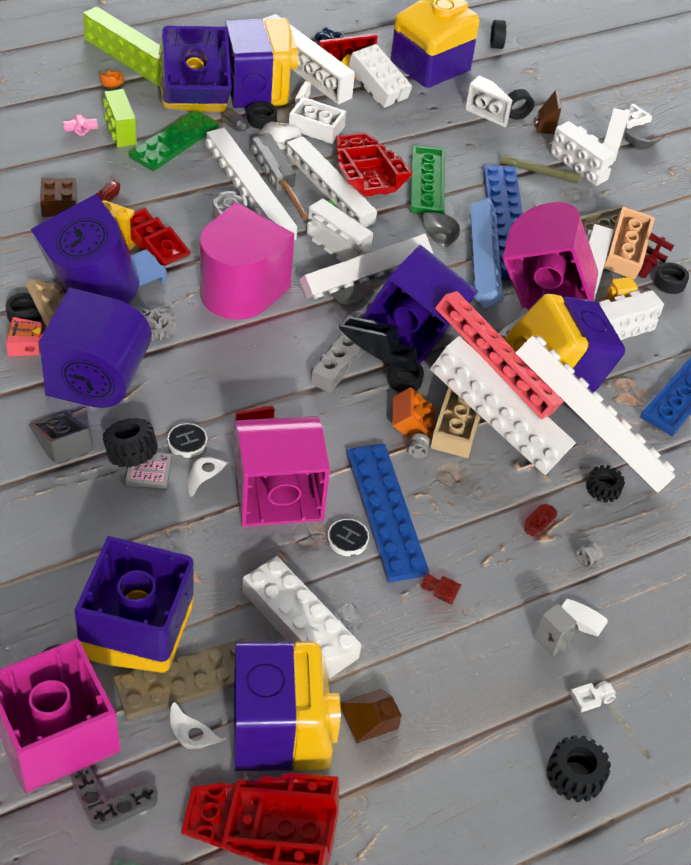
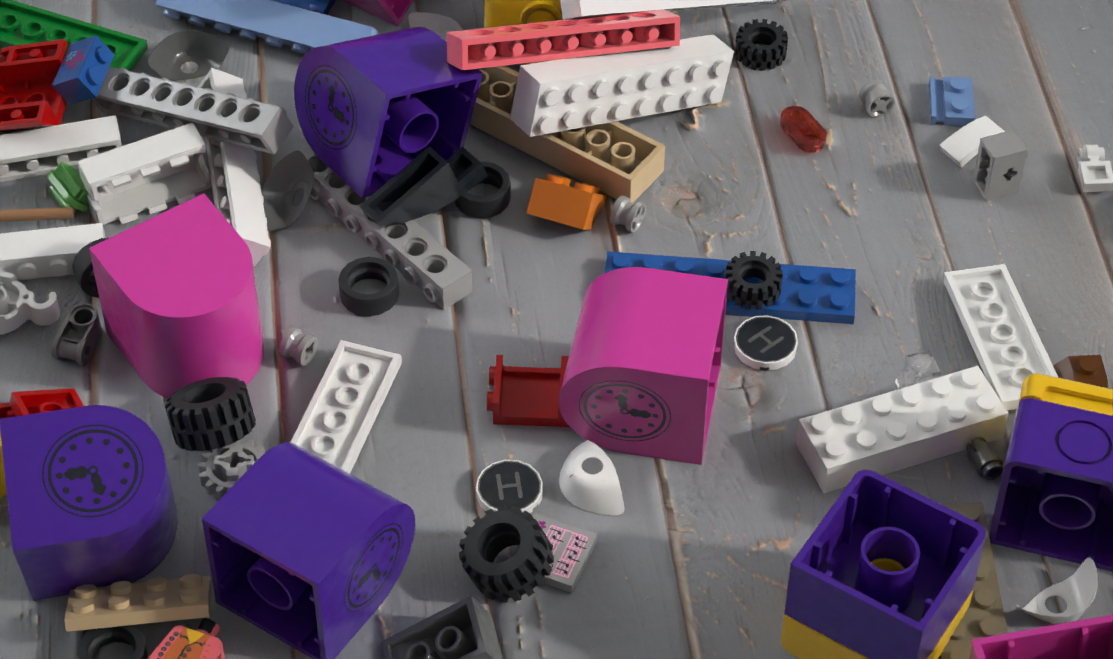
camera: 65 degrees left, 0 degrees up
clear red plate [421,574,462,605] -> none
none -> blue brick [52,35,114,105]
none -> light grey brick [92,67,294,154]
none -> black tyre [165,377,256,451]
none -> light grey wheel [279,327,318,366]
none -> white plate [290,340,402,473]
none -> black tyre [338,257,399,316]
none -> black tyre [725,251,783,310]
none -> medium blue plate [928,76,975,126]
none -> white plate [944,264,1058,410]

